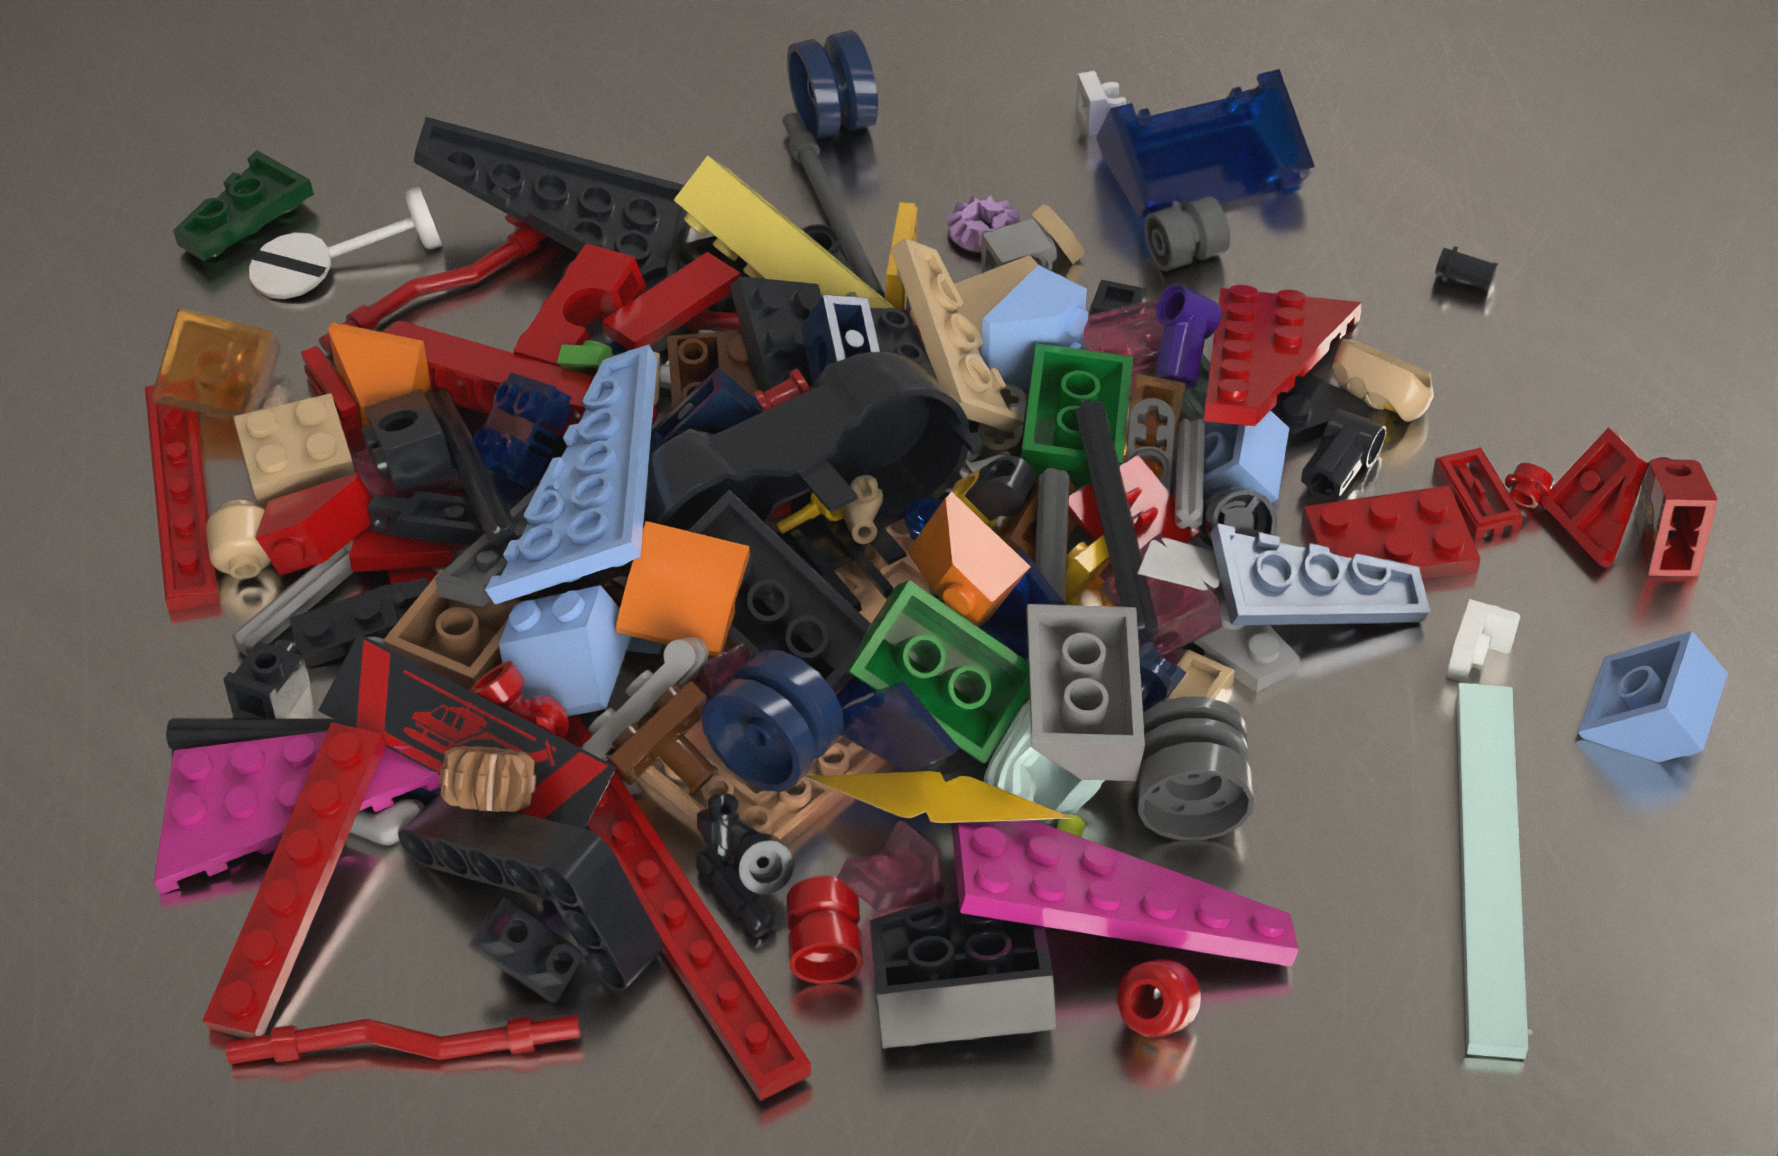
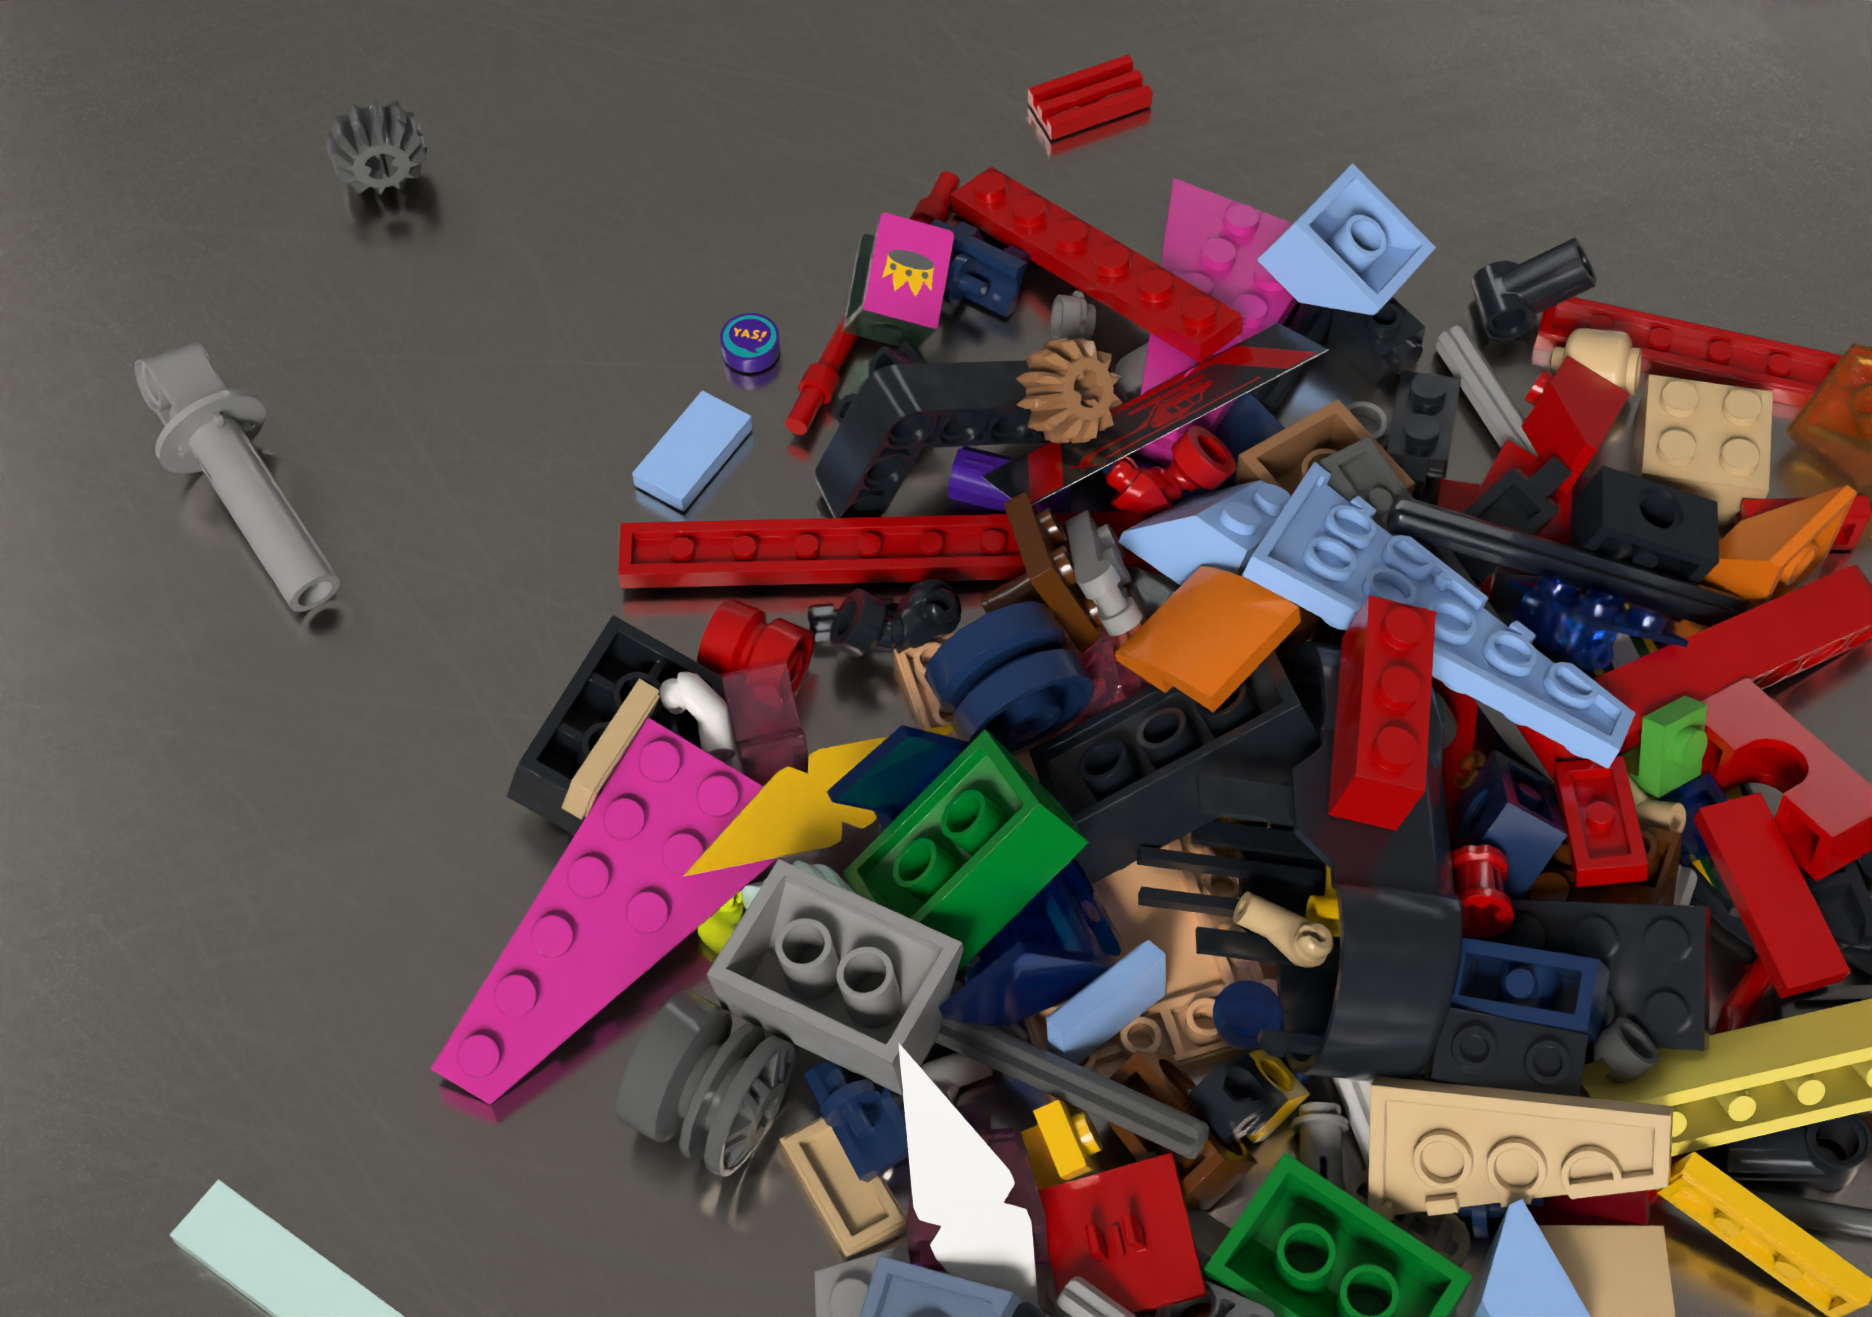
camera: 120 degrees right, 10 degrees up
orange slope [907,492,1031,627] -> none
black axle [1075,398,1159,643] -> none
red head [1117,959,1201,1038] -> none
none -> tan tile [562,679,660,820]
none -> light blue tile [632,390,753,512]
none -> white arm [660,672,735,761]
none -> dark purple tile [720,313,780,373]
none -> piece [842,213,954,348]
none -> dark blue hips [929,219,1030,318]
none -> red tile [1028,54,1153,140]
none -> light grey plate [1050,291,1096,340]
none -> light blue slope [1257,163,1436,315]
none -> red brick [1328,595,1436,831]
none -> black piece [1471,238,1597,340]
none -> red plate [1554,756,1648,887]

